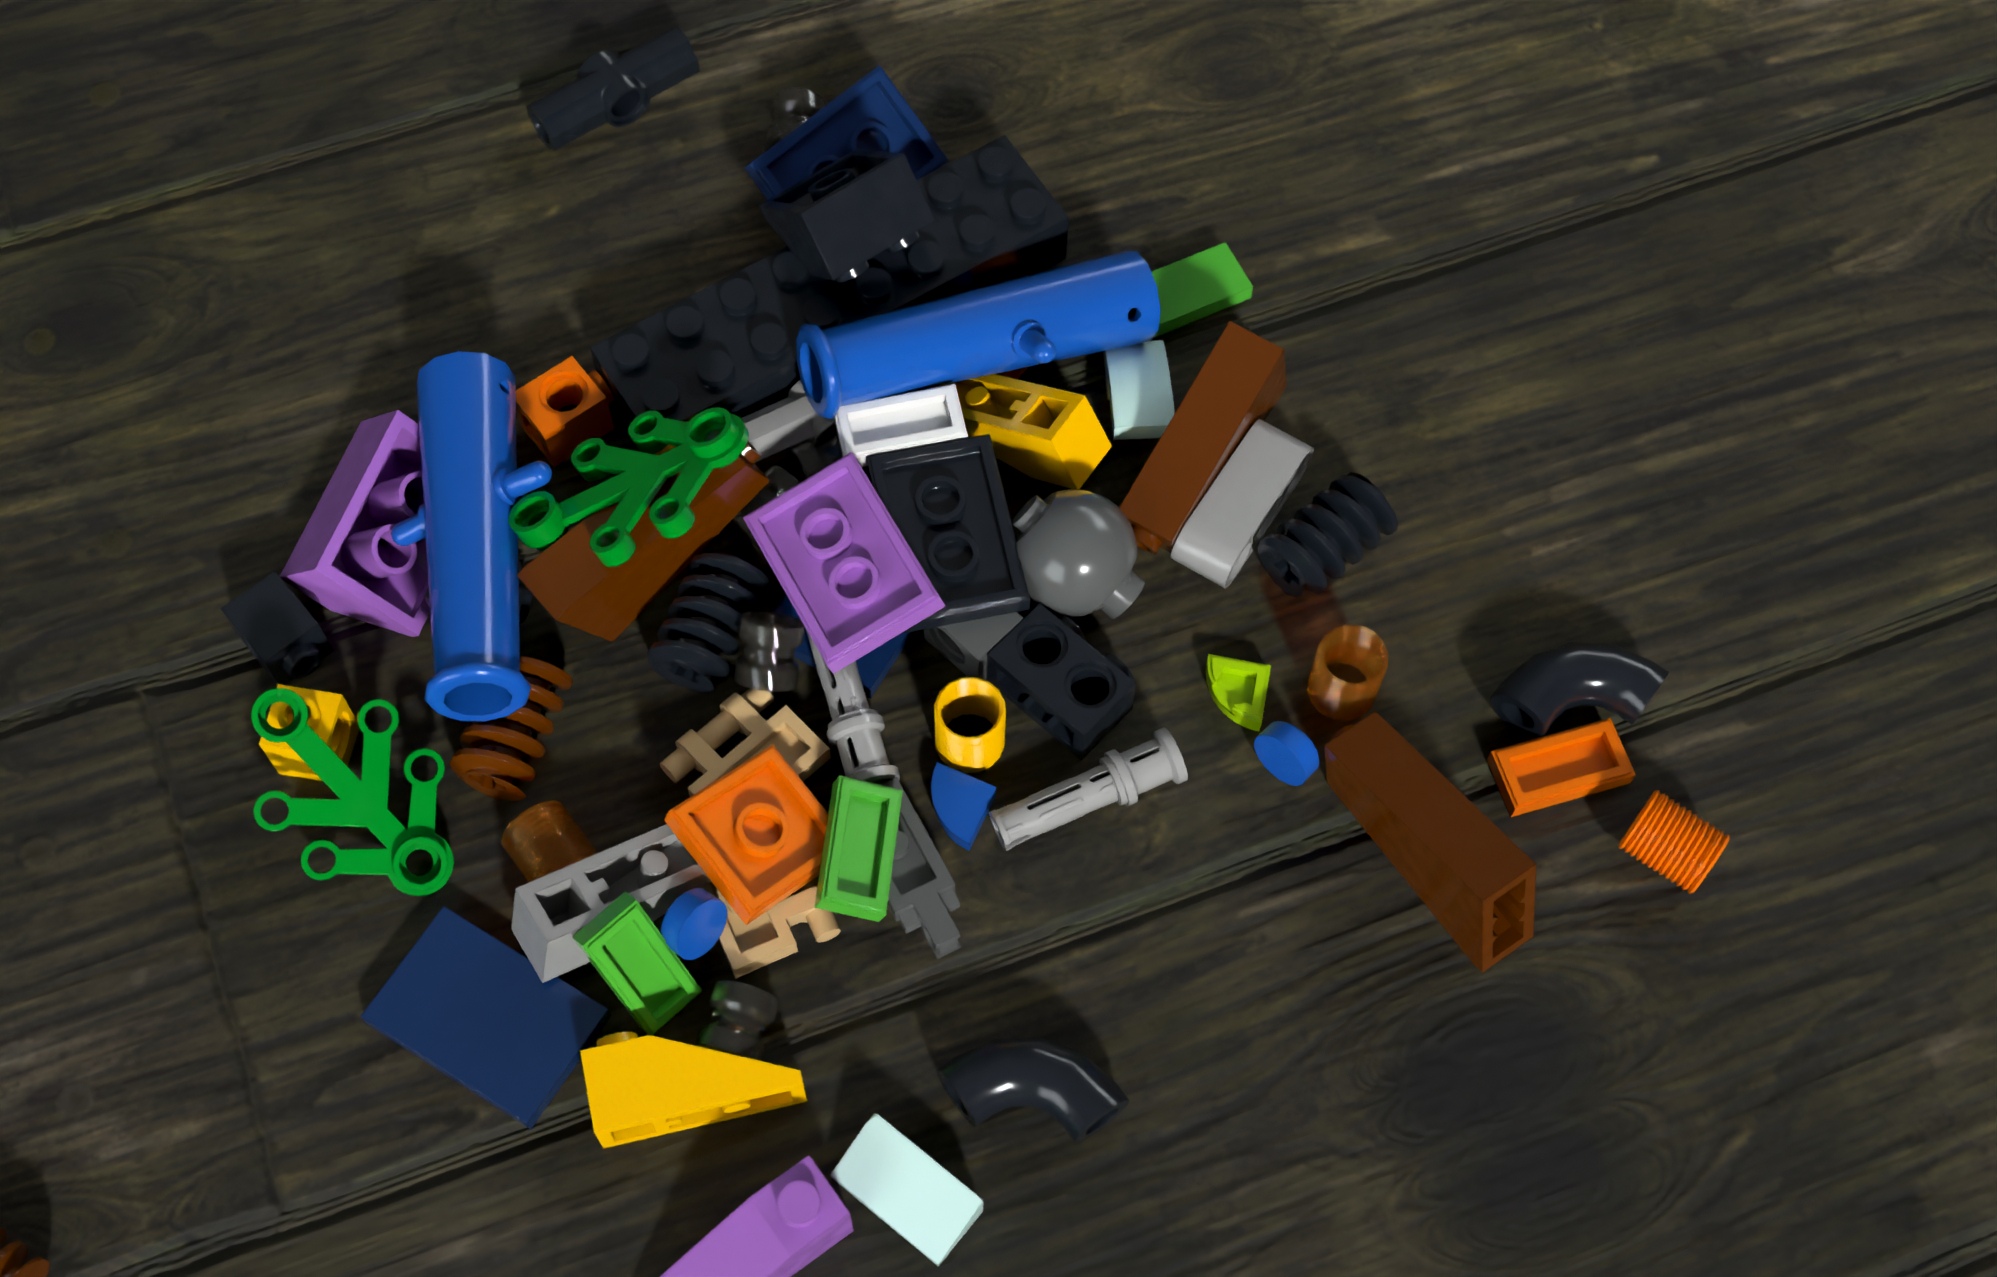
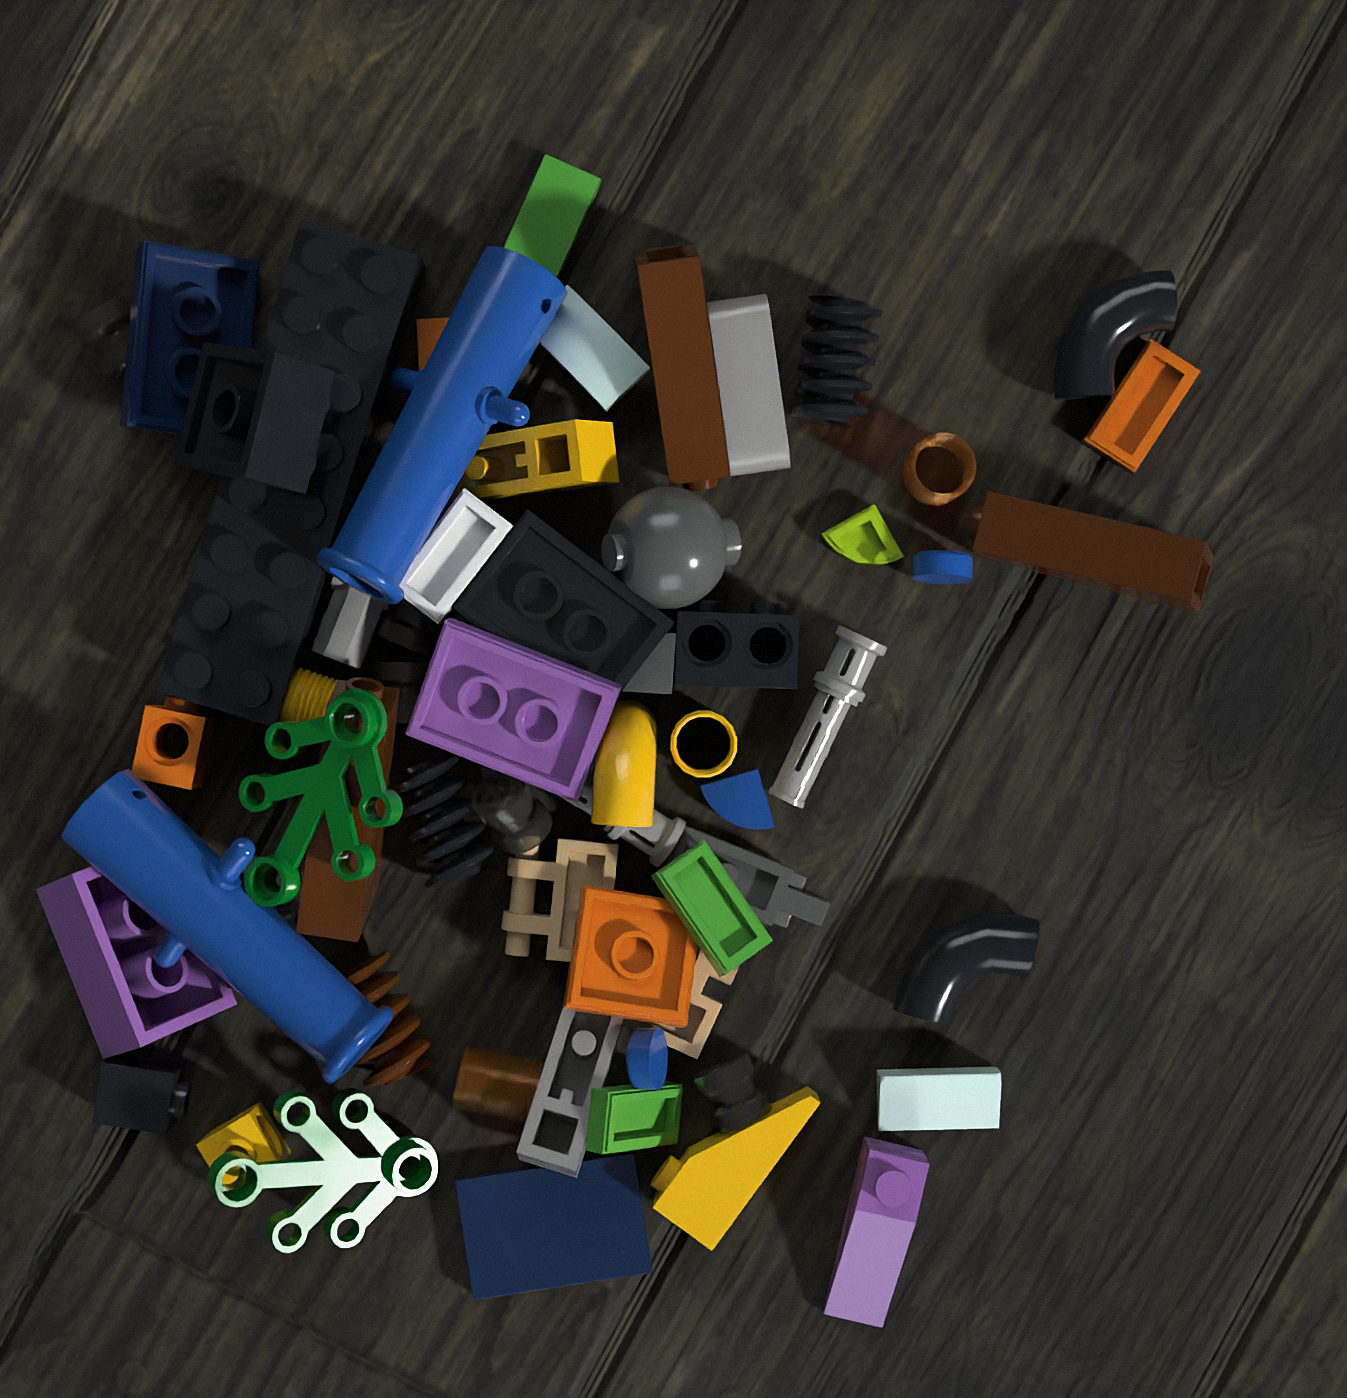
camera: 35 degrees left, 25 degrees up
orange piece [1618,790,1730,894] -> none
none -> yellow cylinder [591,699,657,827]

